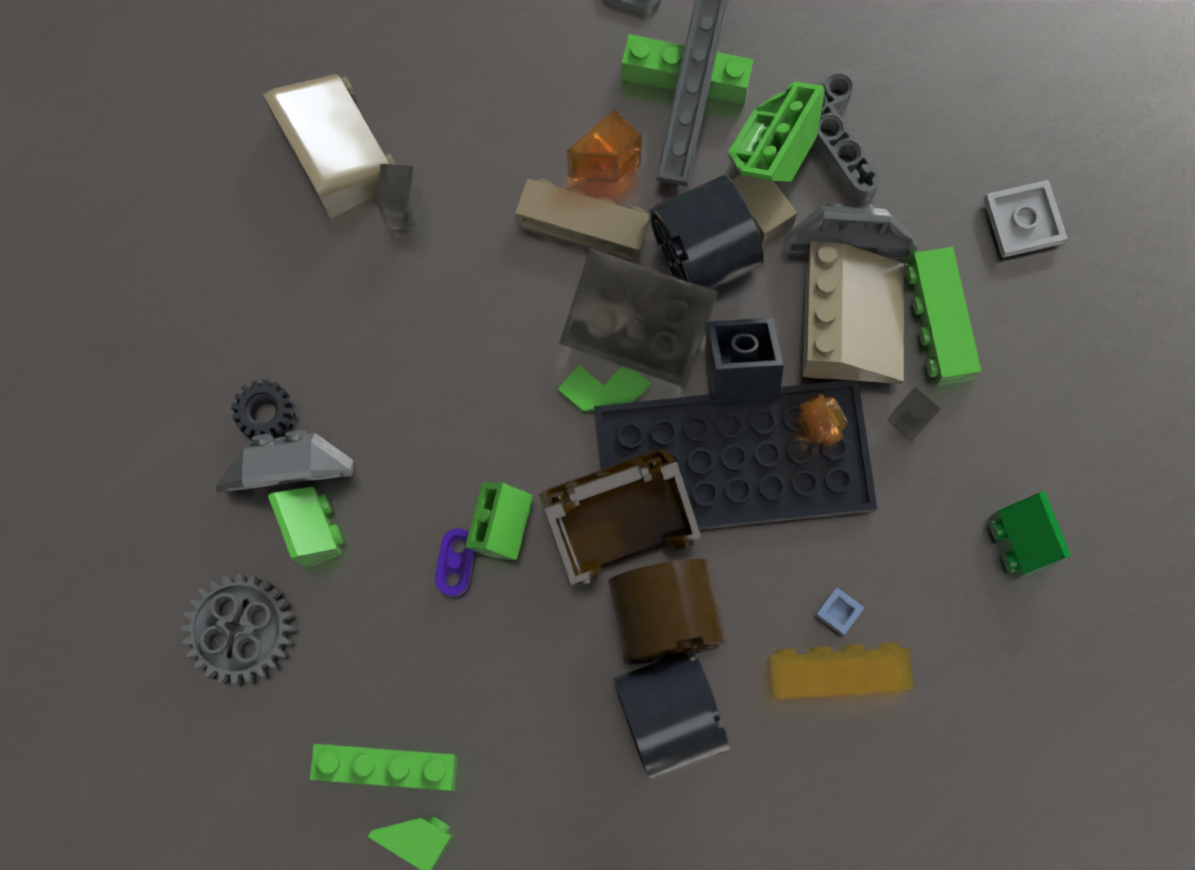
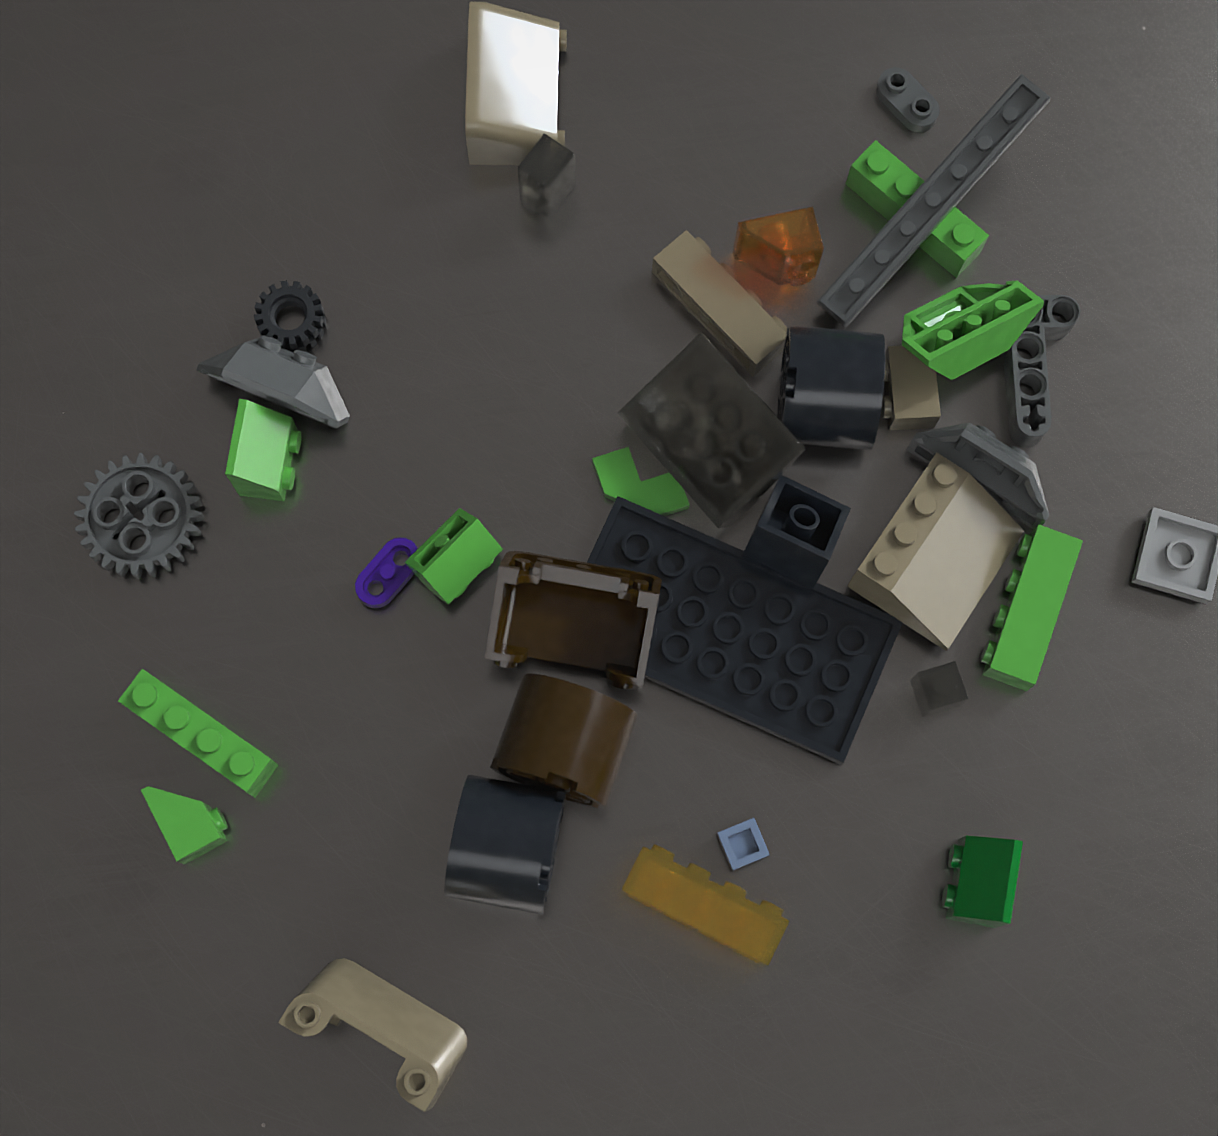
camera: 25 degrees right, 0 degrees up
clear orange head [797,394,848,446] -> none

